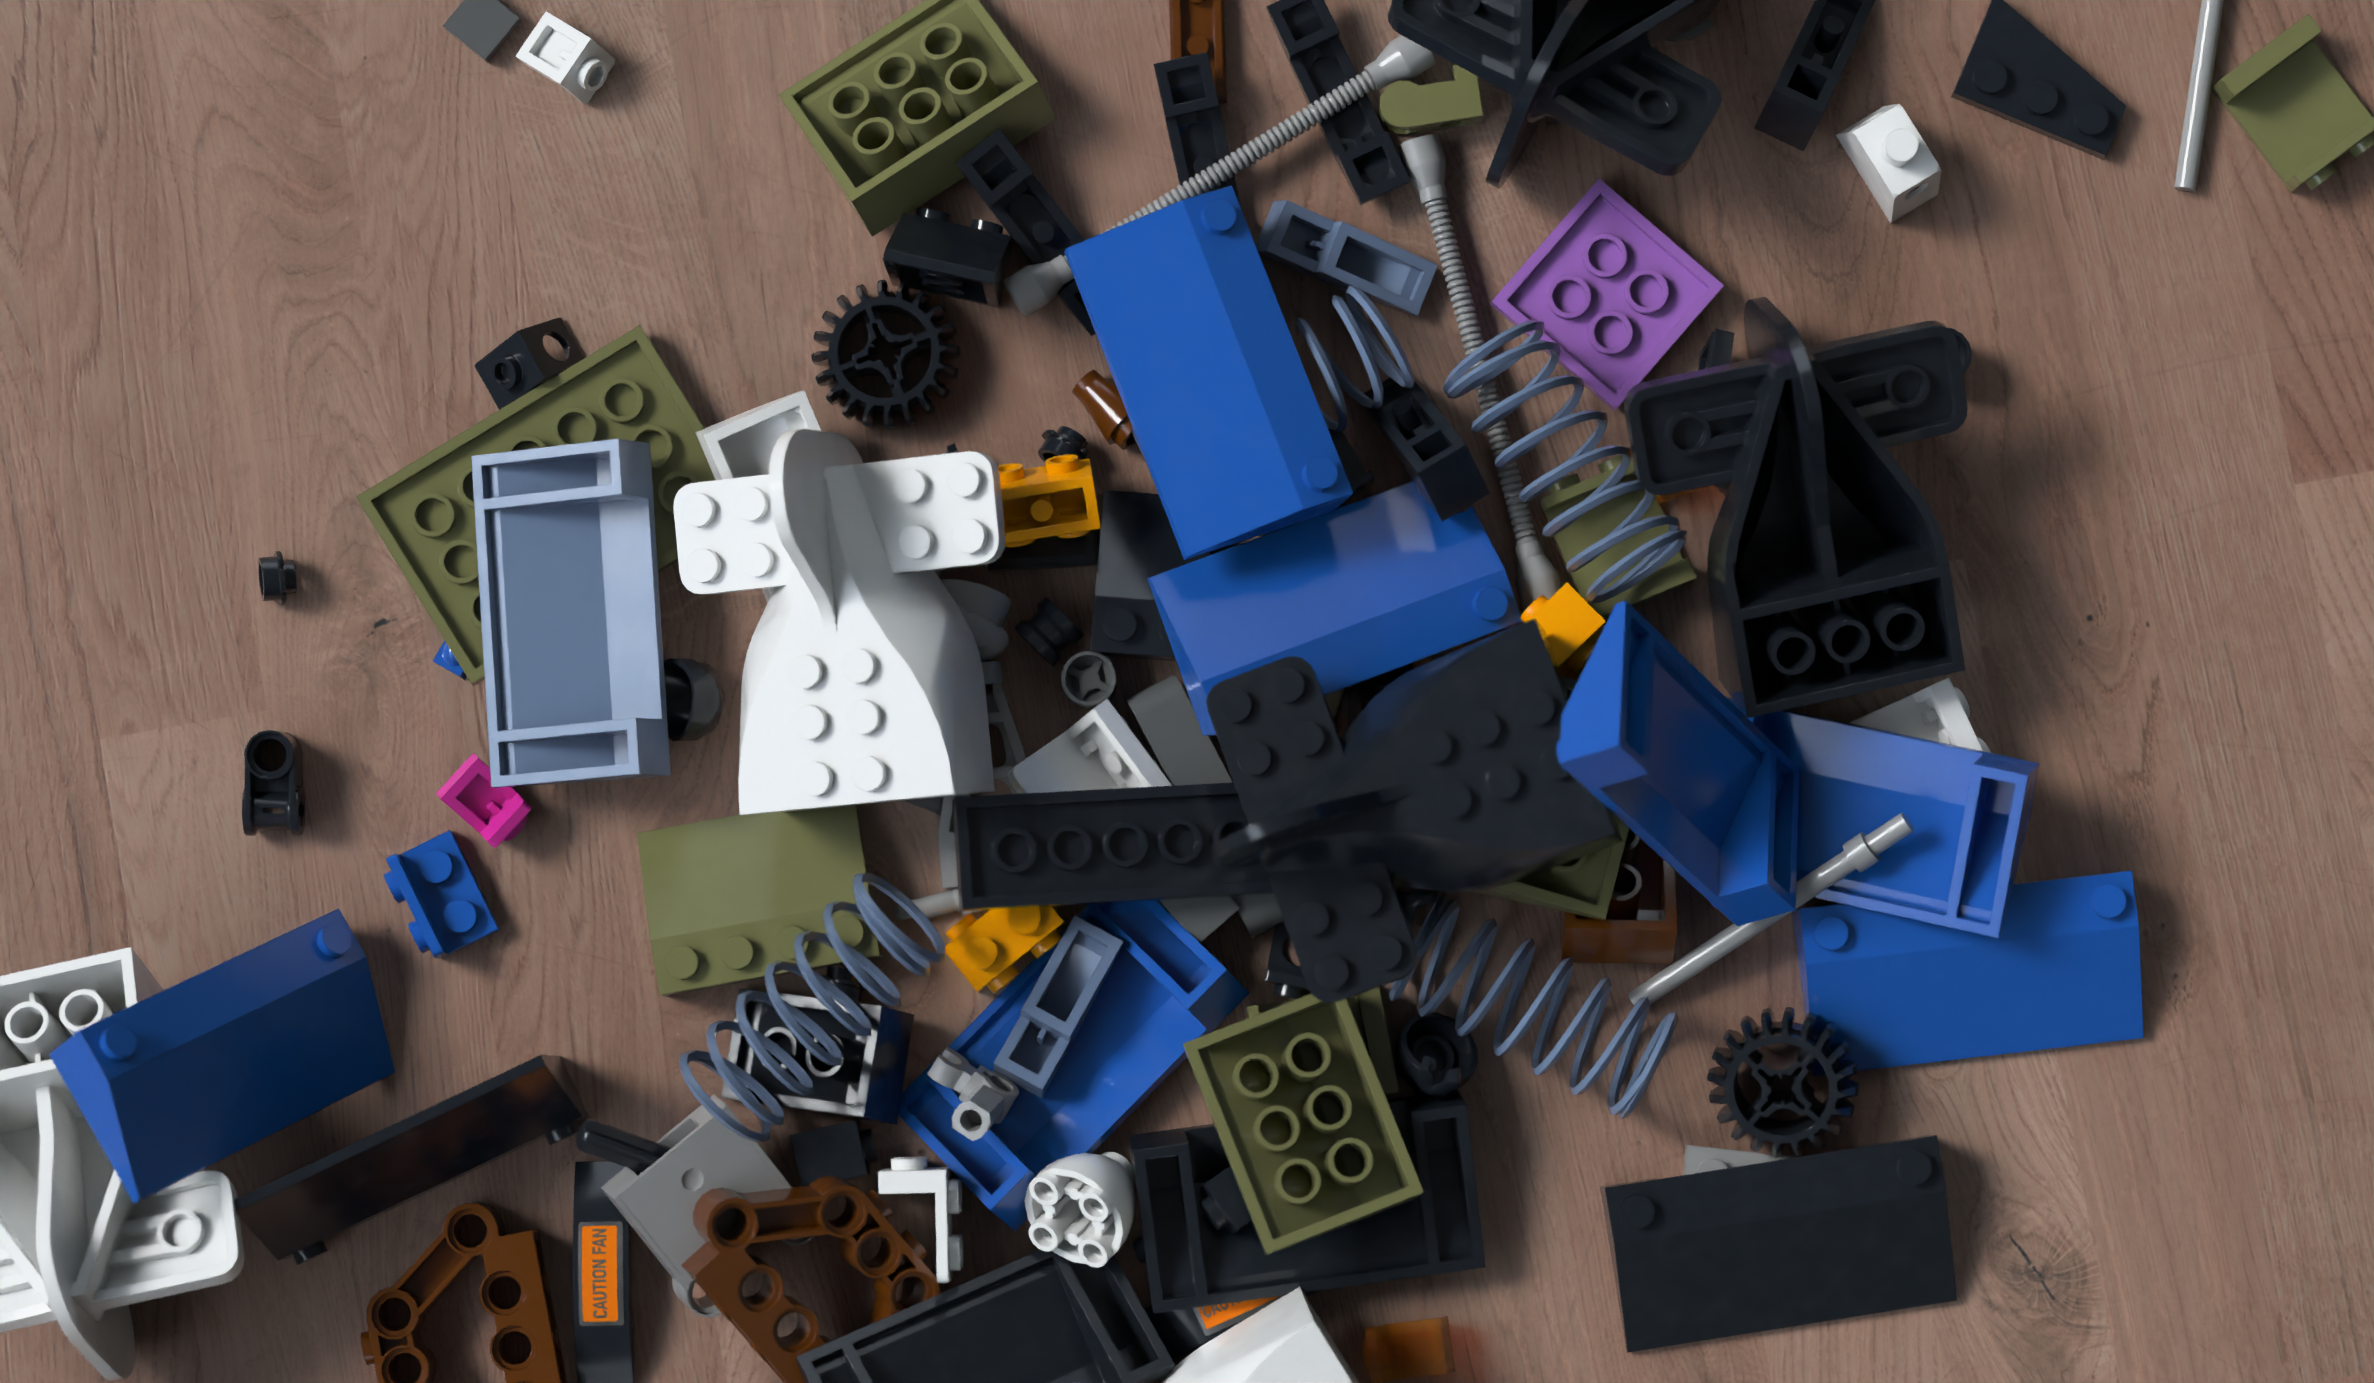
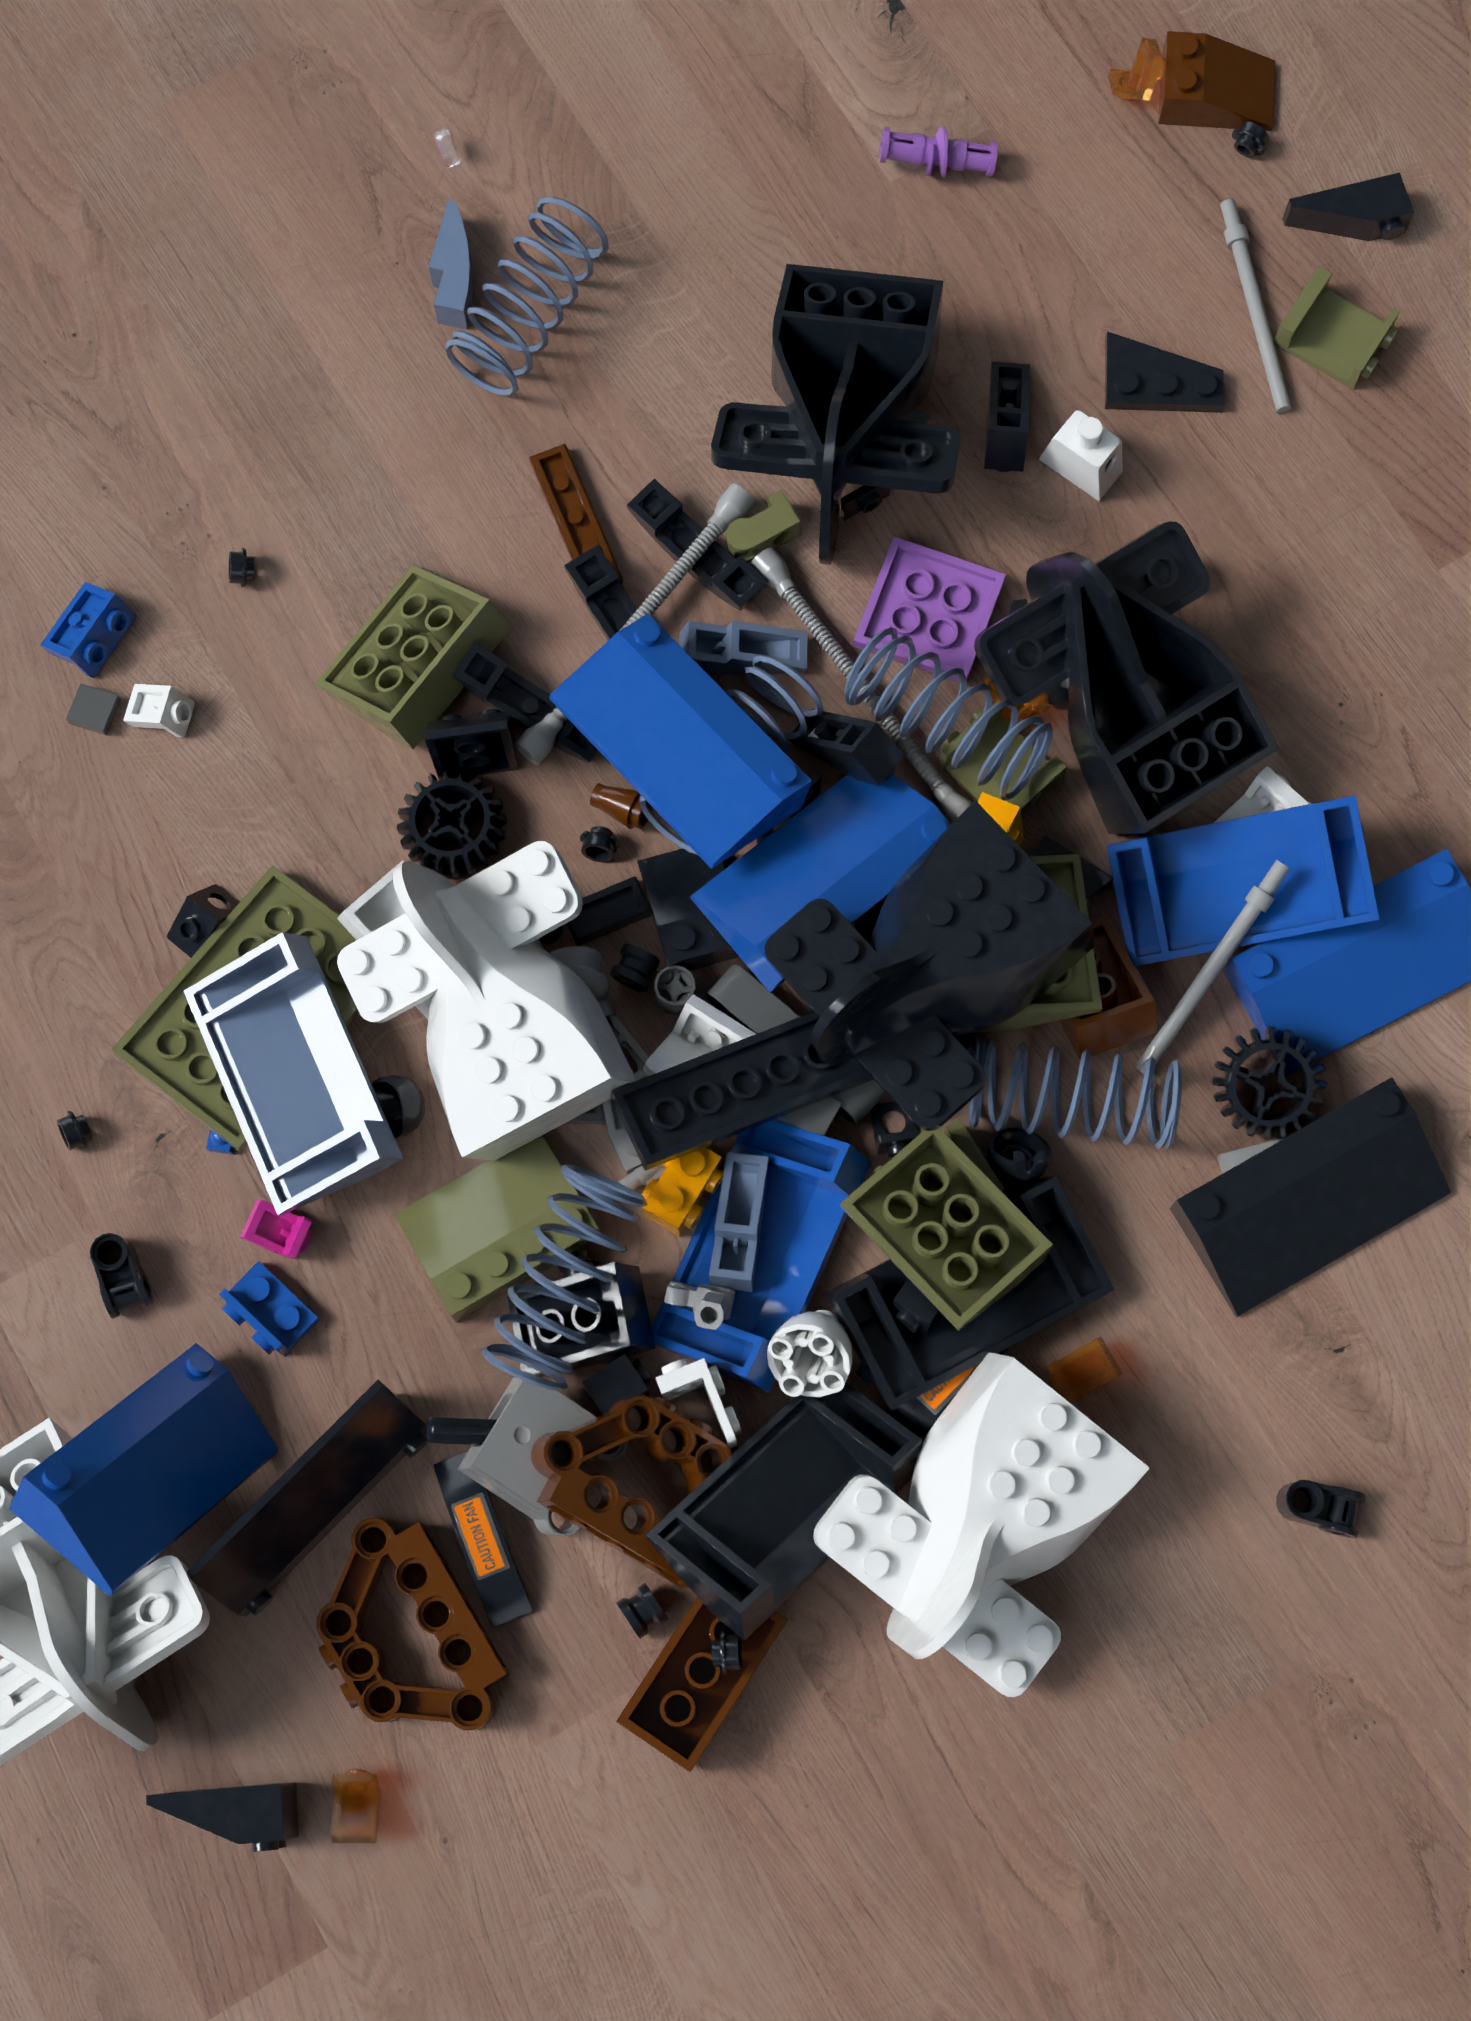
camera: 20 degrees left, 10 degrees down
light orange brick [997,454,1101,547] -> none
blue slope [1556,601,1799,926] -> none

